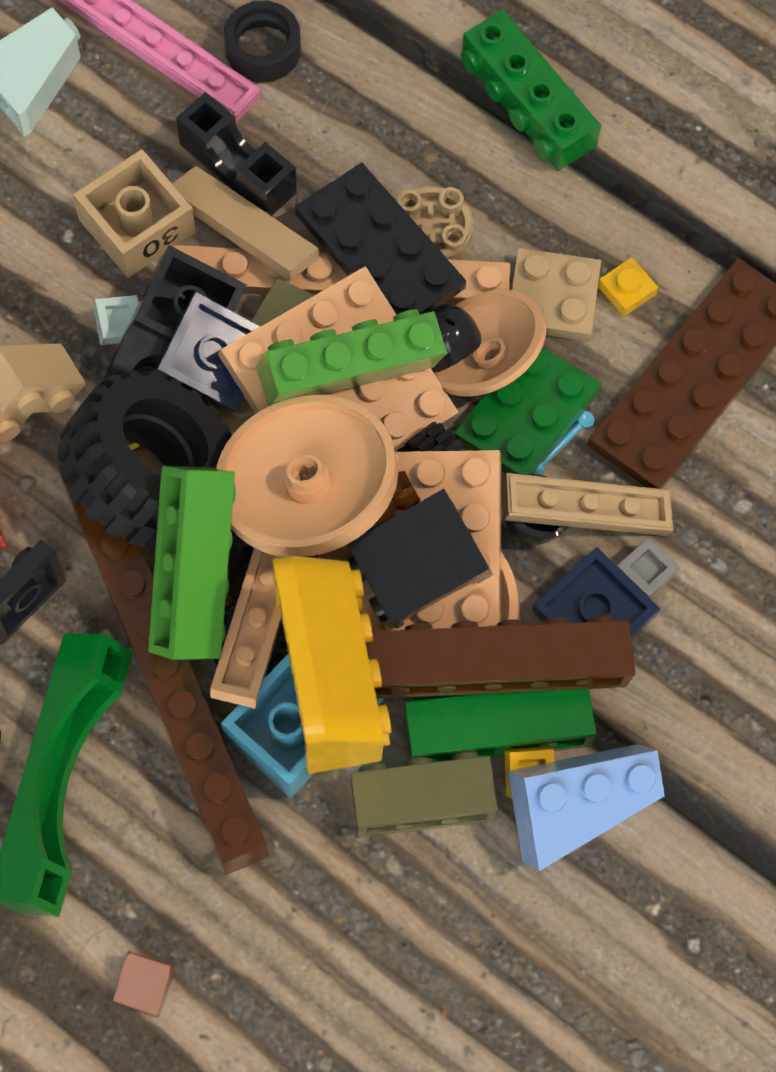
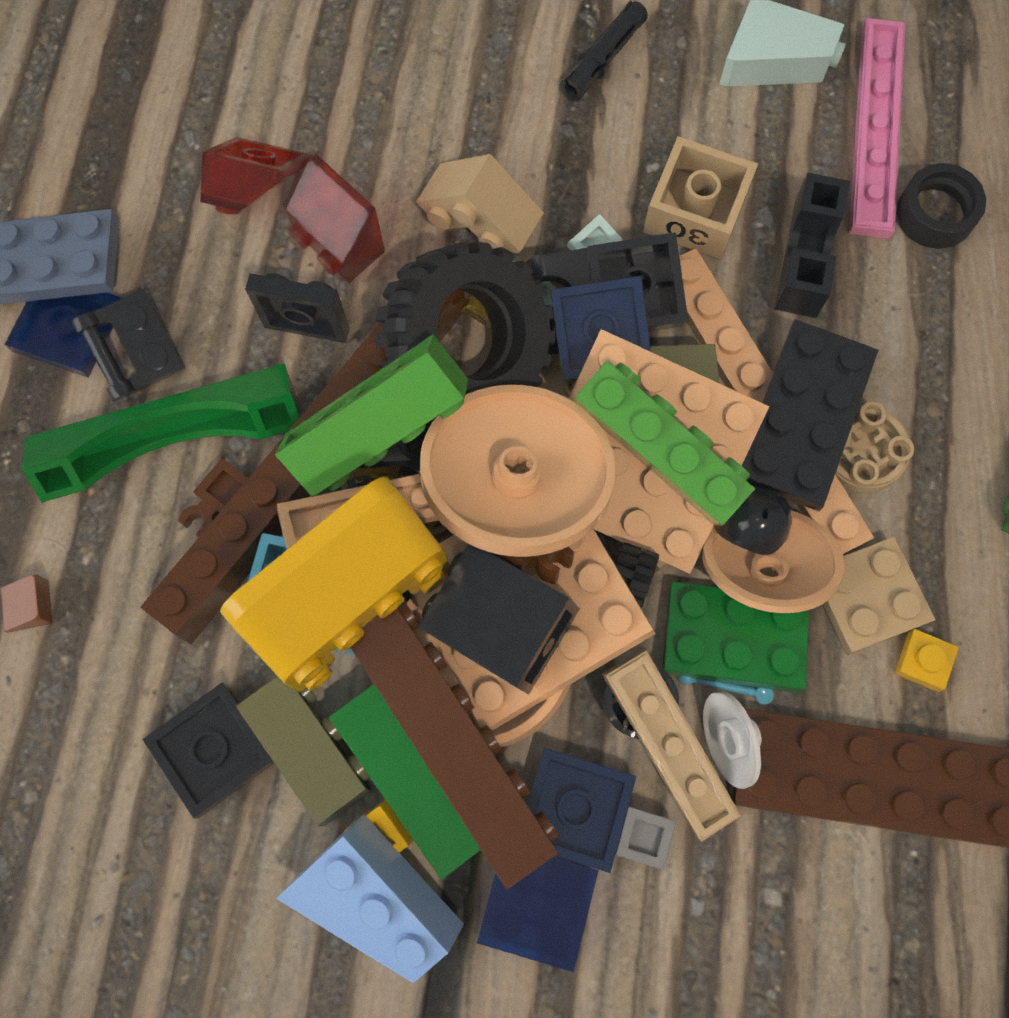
camera: 65 degrees right, 5 degrees up
tan tile [172,166,319,281] -> none
none -> black plate [142,682,274,819]
none -> reddish brown plate [178,458,248,537]
none -> clear blue plate [477,857,599,972]
none -> white dish [703,691,761,789]

